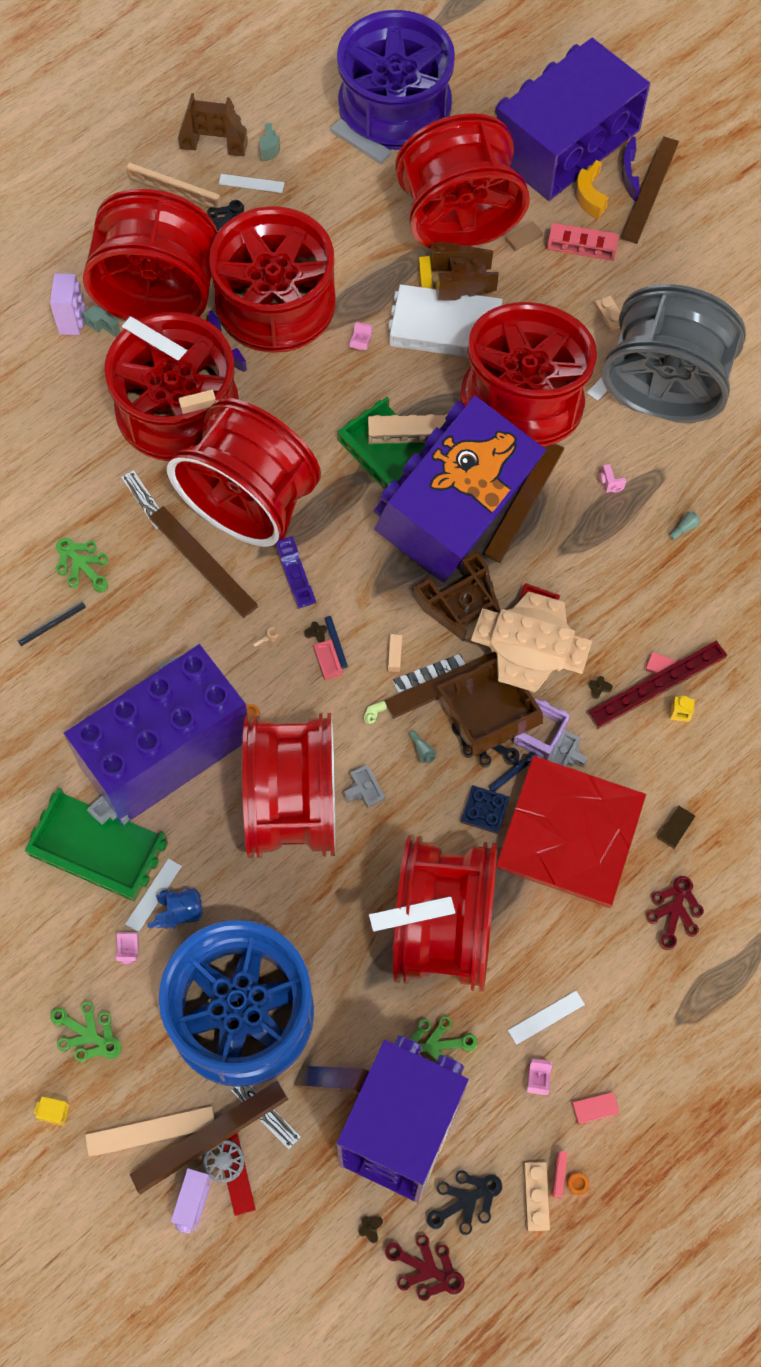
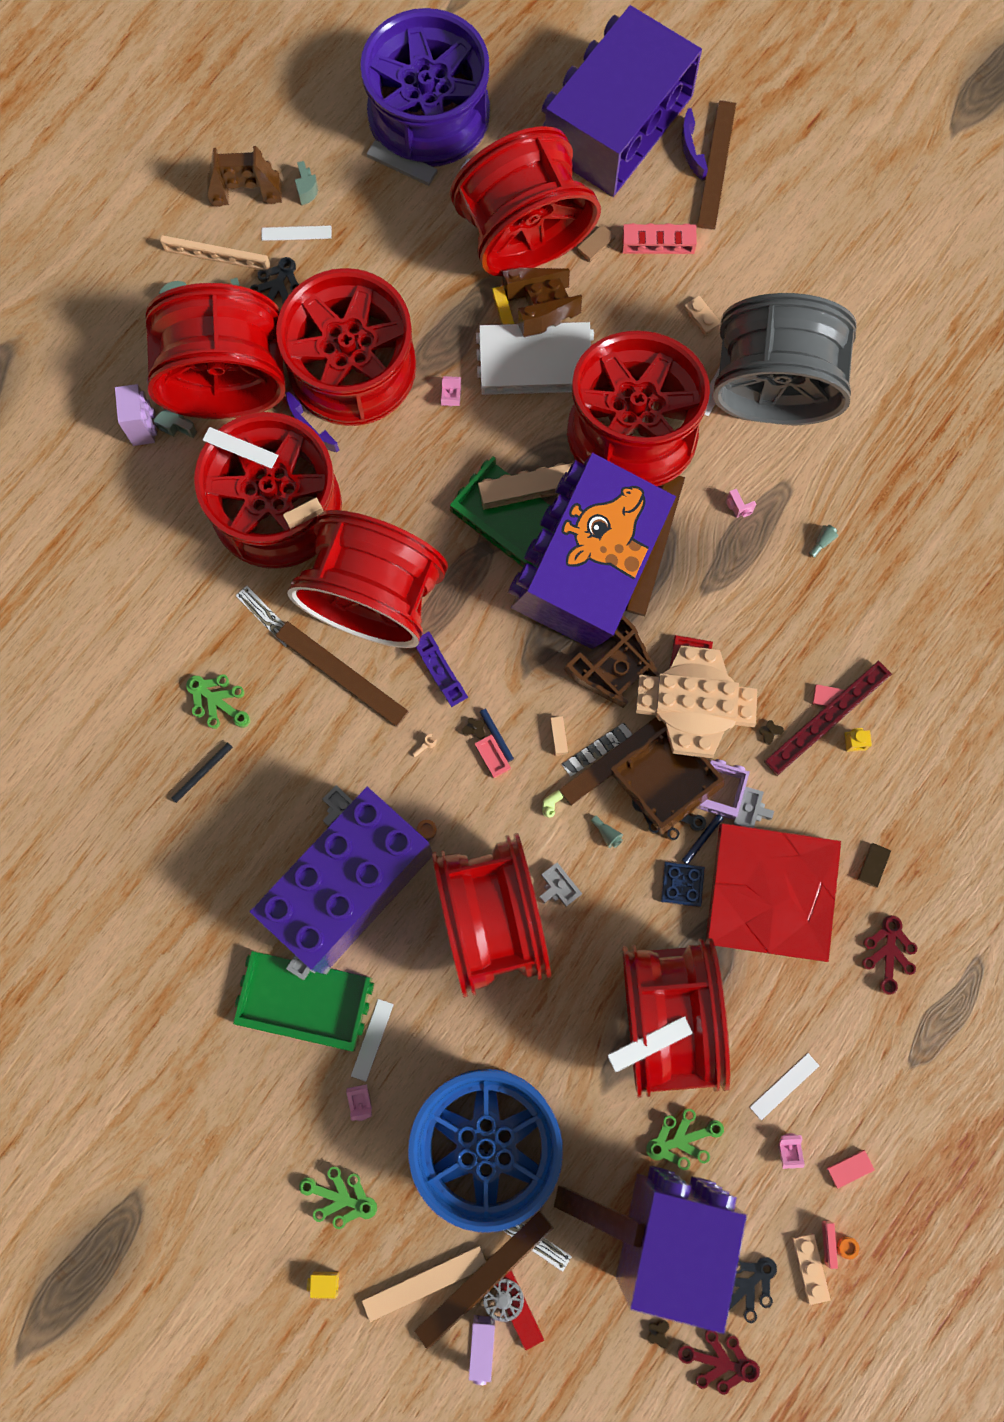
camera: 10 degrees left, 10 degrees up
blue helmet [147,888,203,929] -> none
light orange arch [576,160,609,219] -> none

